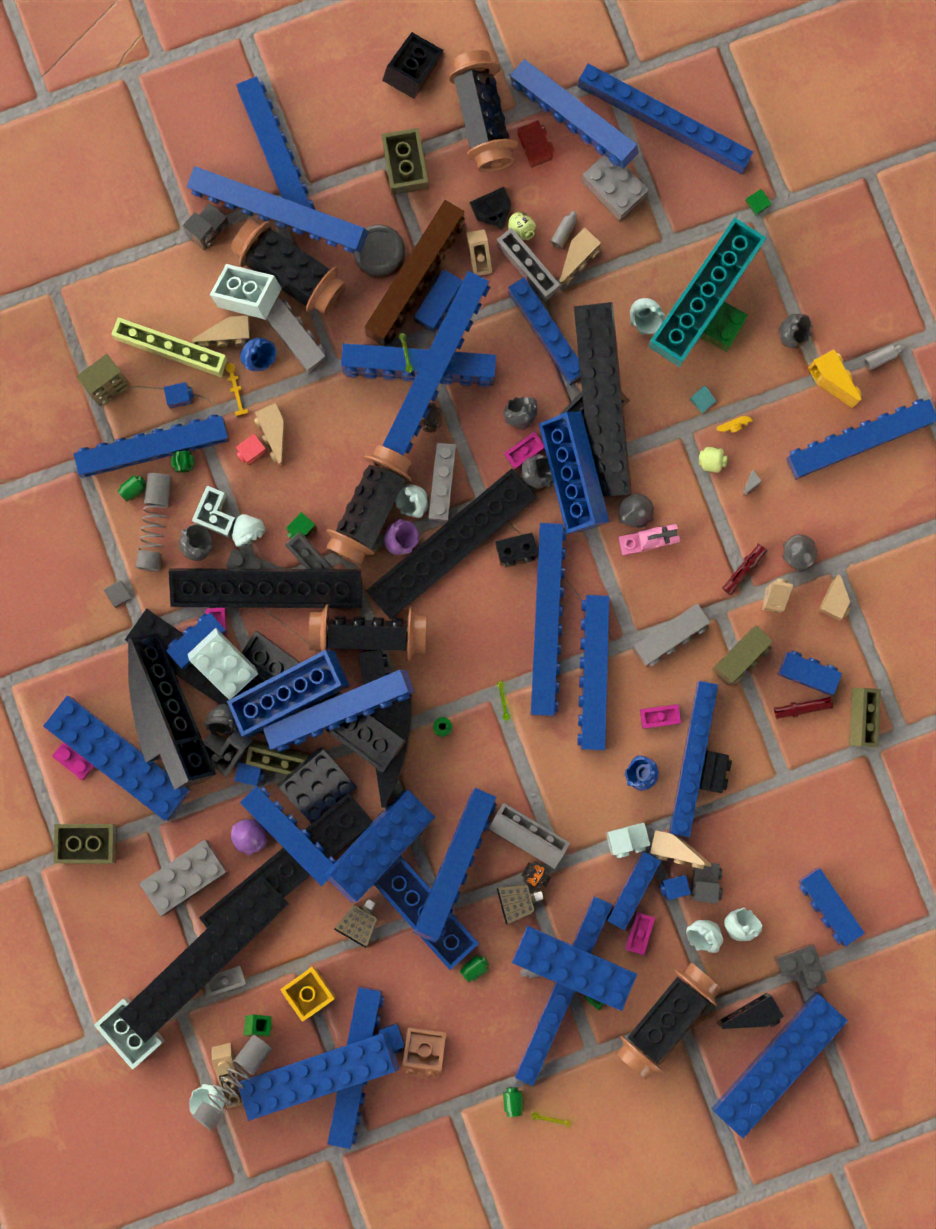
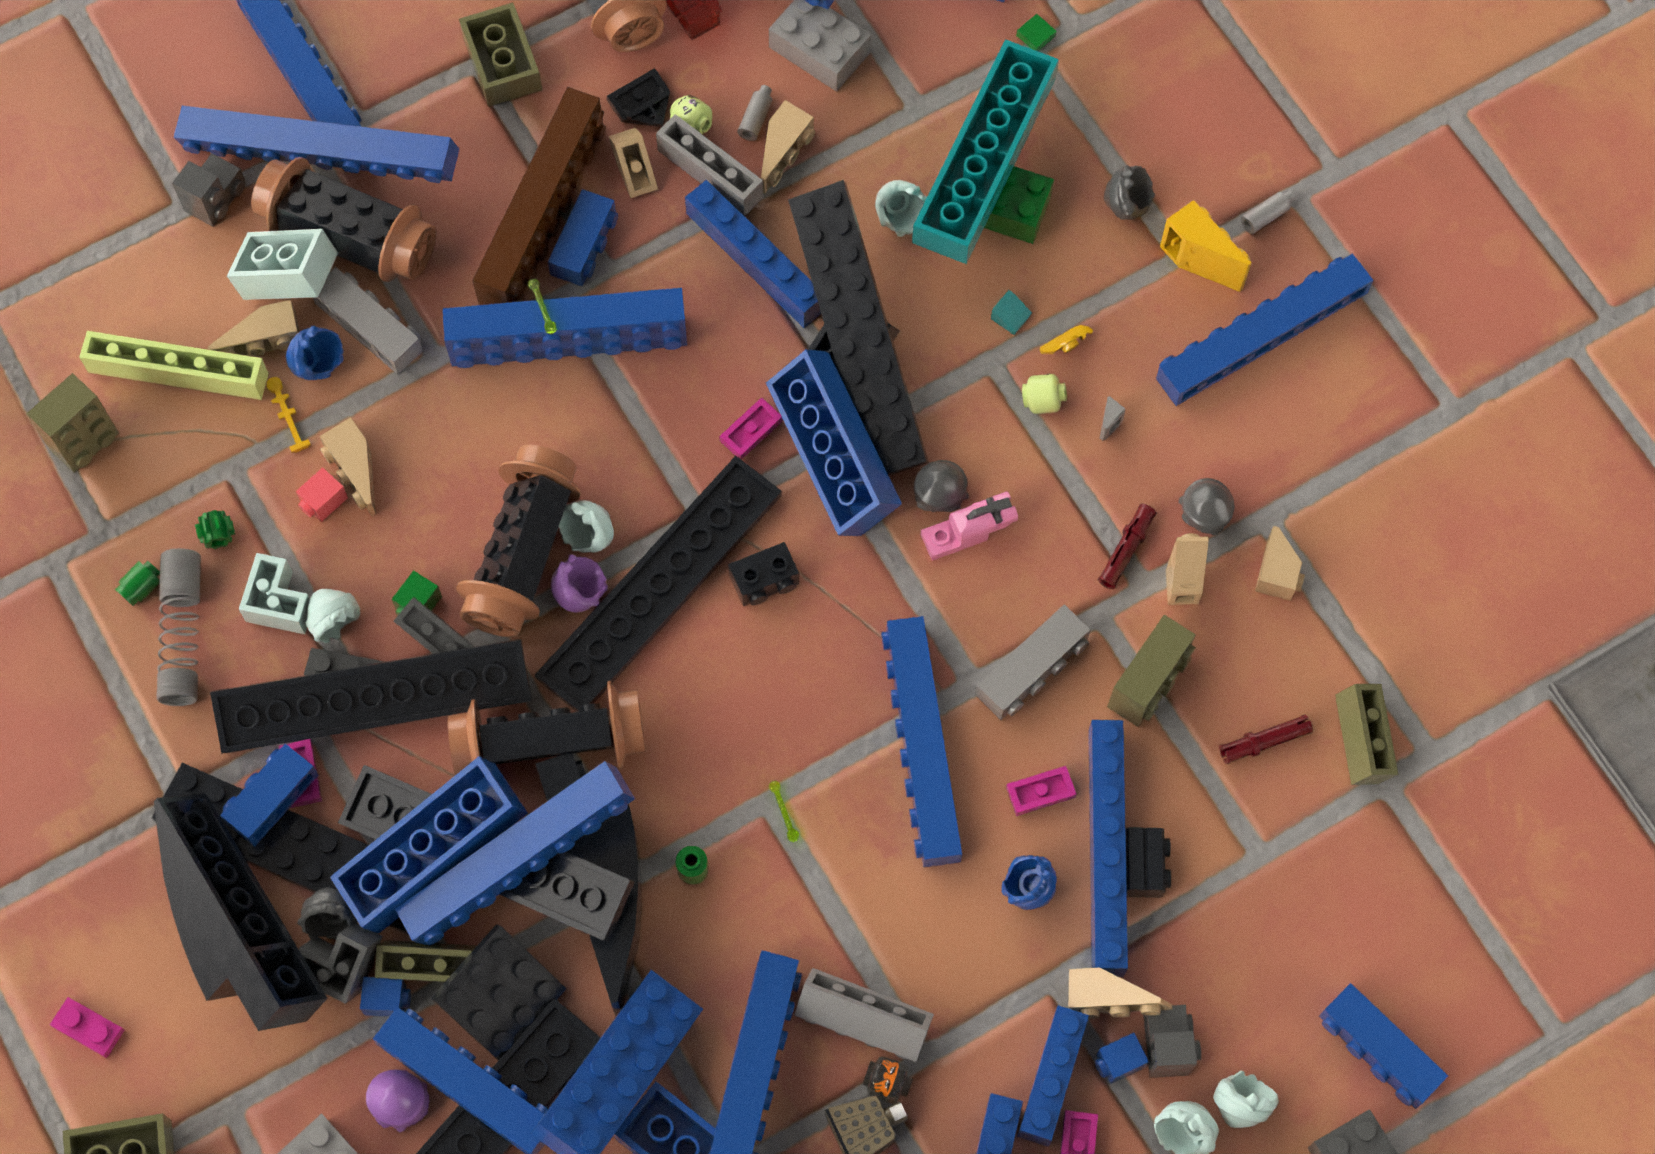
camera: 10 degrees left, 15 degrees down
blue brick [43,695,192,821] -> none
blue brick [73,415,229,478] -> none
light grey slope [104,580,131,607] -> none
blue brick [164,382,194,409] -> none
dark grey hair [179,524,213,561] -> none
light aqua brick [188,628,258,700] -> none
dark grey piece [354,224,405,277] -> none
blue brick [382,271,491,456] -> none
clear smoke head [419,403,443,433] -> none
light grey brick [429,443,456,523] -> none
dark grey hair [503,397,538,430] -> none
dark grey hair [521,454,553,488] -> none
blue brick [531,523,566,716] -> none
light aqua brick [606,823,650,858] -> none
blue brick [777,651,842,696] -> none

